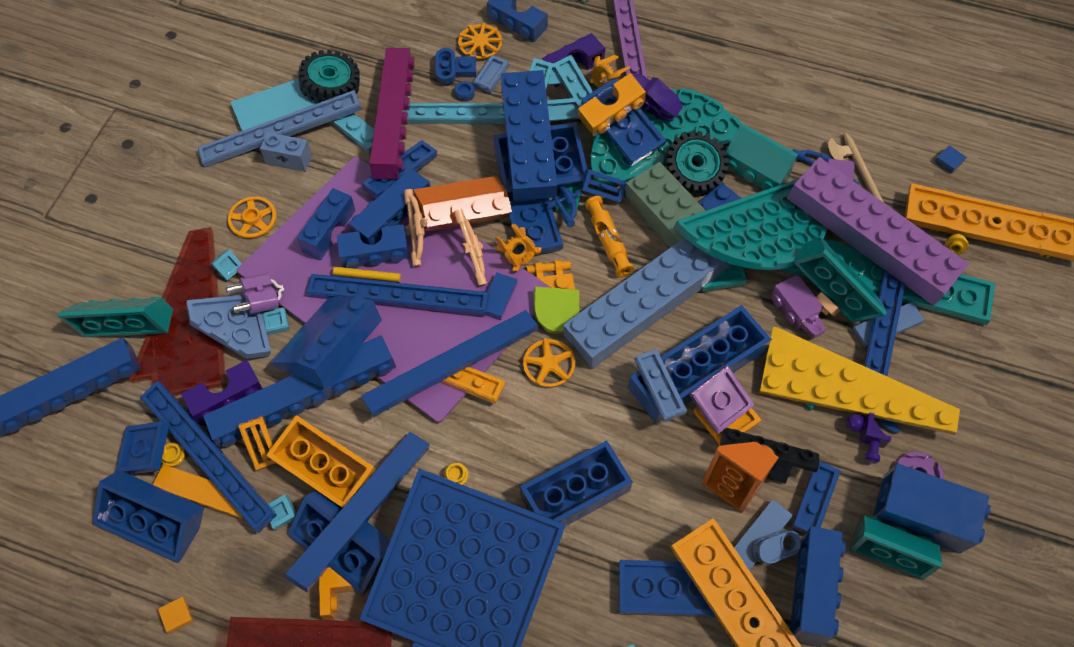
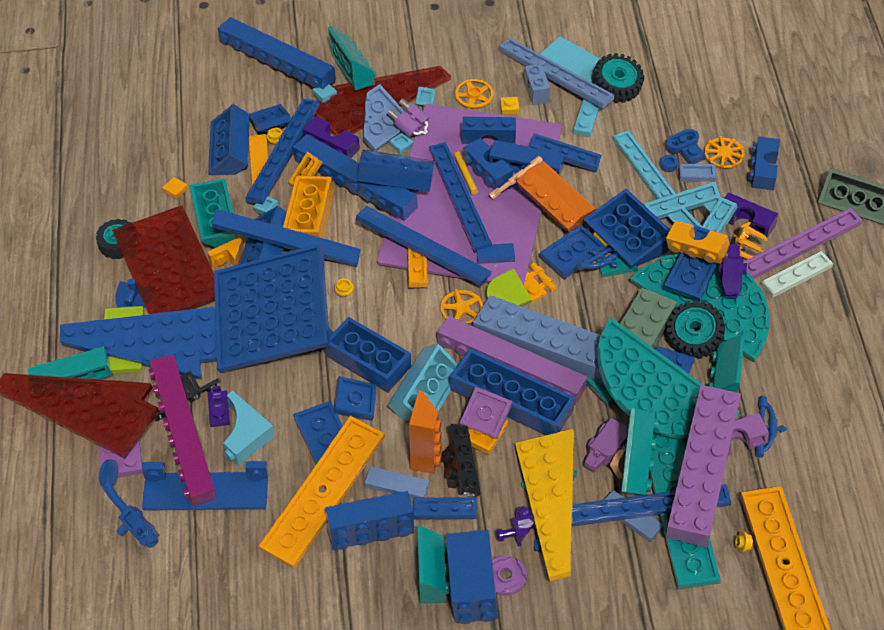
camera: 65 degrees right, 10 degrees down
magenta brick [370,48,415,179] -> none
light nougat piece [454,208,487,286] -> none
light orange piece [495,224,542,271] -> none
blue brick [501,70,557,201] -> none
blue tile [579,169,626,203] -> none
light orange piece [584,196,634,278] -> none
medium blue tile [634,349,687,422] -> none
medium blue piece [752,530,801,564] -> none
tan piece [828,133,883,202] -> none
blue tile [935,145,967,173] -> none
none -> teal slope [189,178,239,248]
none -> medium azure tile [313,84,337,103]
none -> blue tile [334,376,376,421]
none -> medium azure slope [388,344,458,422]
none -> medium lavender brick [438,316,587,405]
none -> yellow plate [500,97,519,115]
none -> light aqua tile [761,251,833,298]

